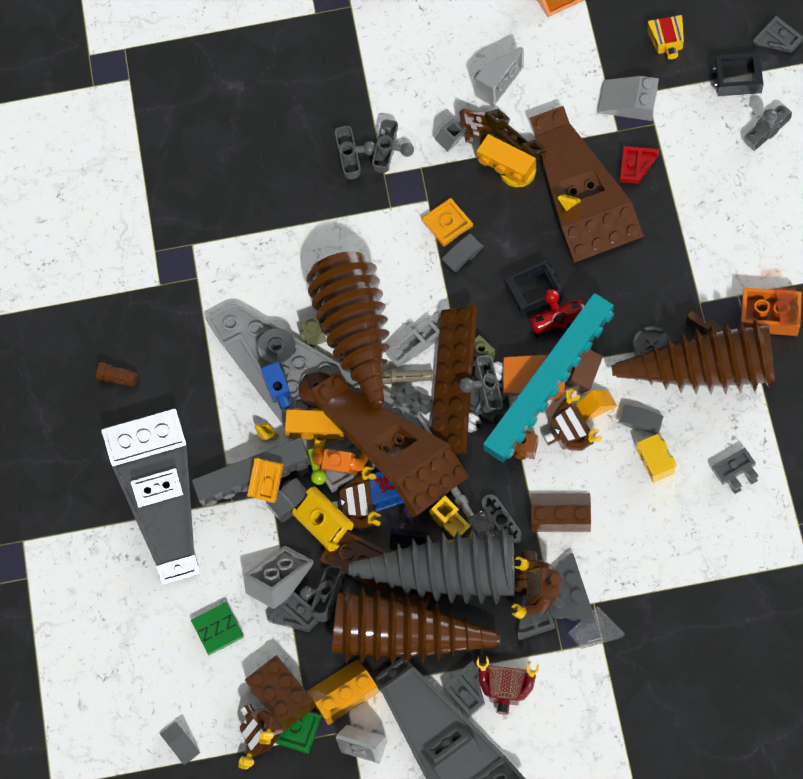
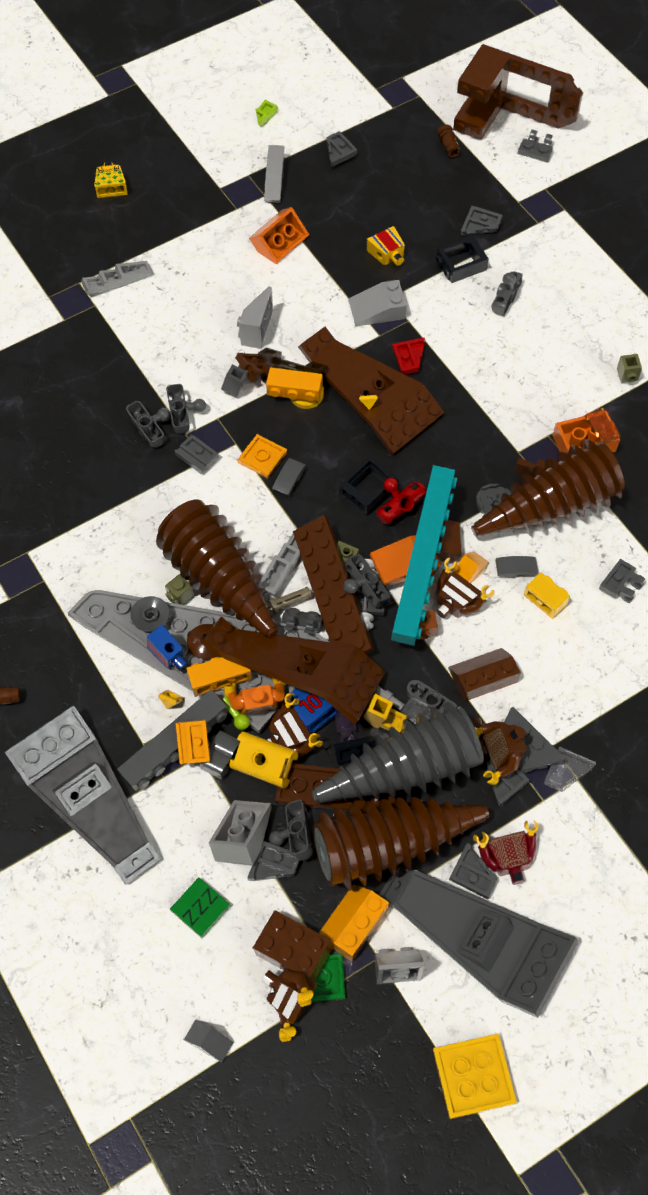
camera: 30 degrees left, 5 degrees down
none -> dark grey plate [174,435,219,474]

